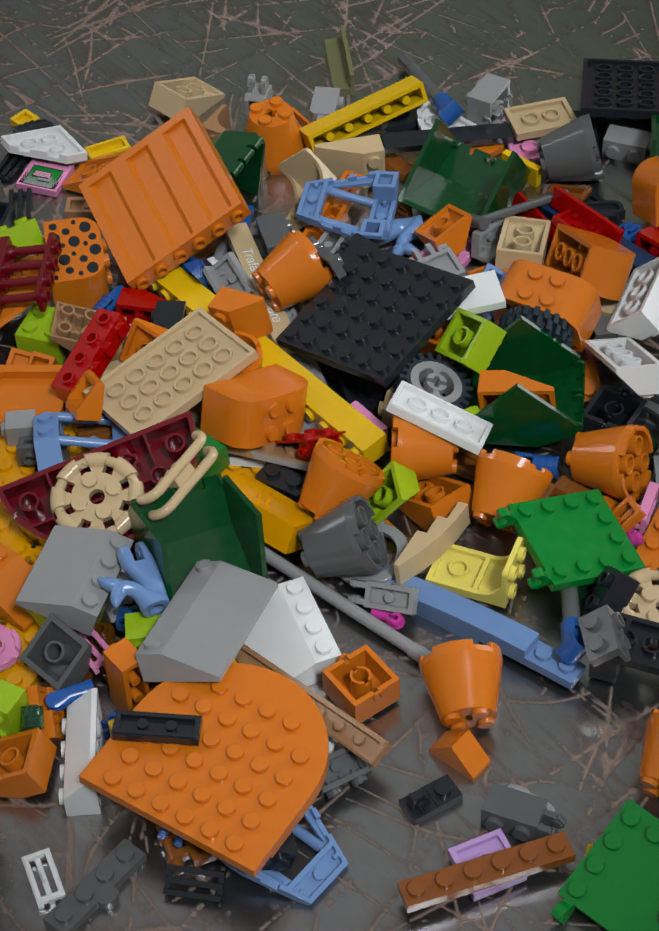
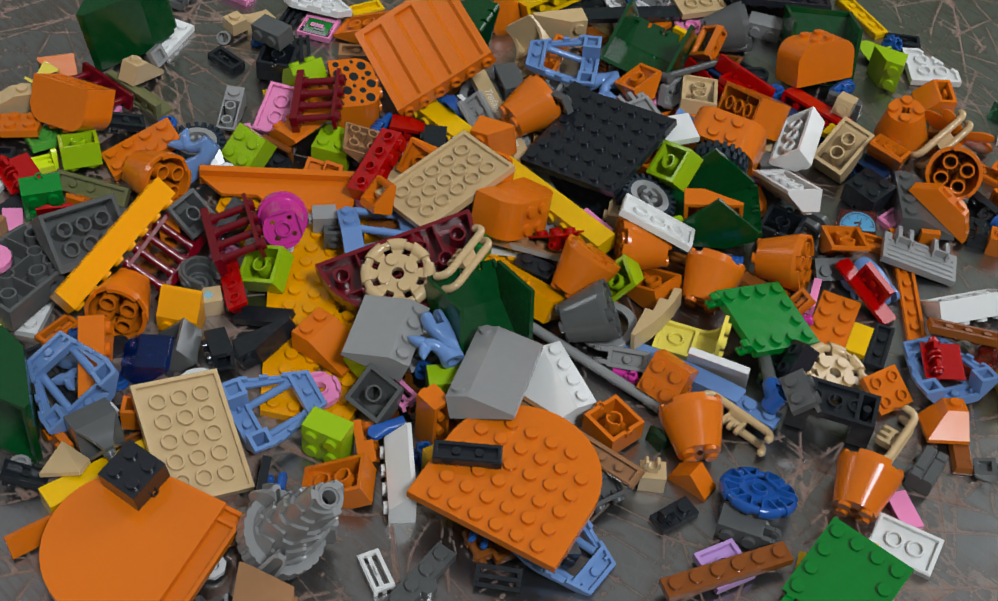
camera: 10 degrees left, 0 degrees up
clear green hose [21,705,44,731] -> none
none -> orange brick [636,349,699,405]
none -> tan brick [637,456,667,493]
none -> clear green slope [645,425,672,453]
none -> white tile [687,347,751,389]
none -> orange tile [688,24,728,62]
none -> tan piece [705,390,774,457]
none -> blue plate [719,467,798,519]

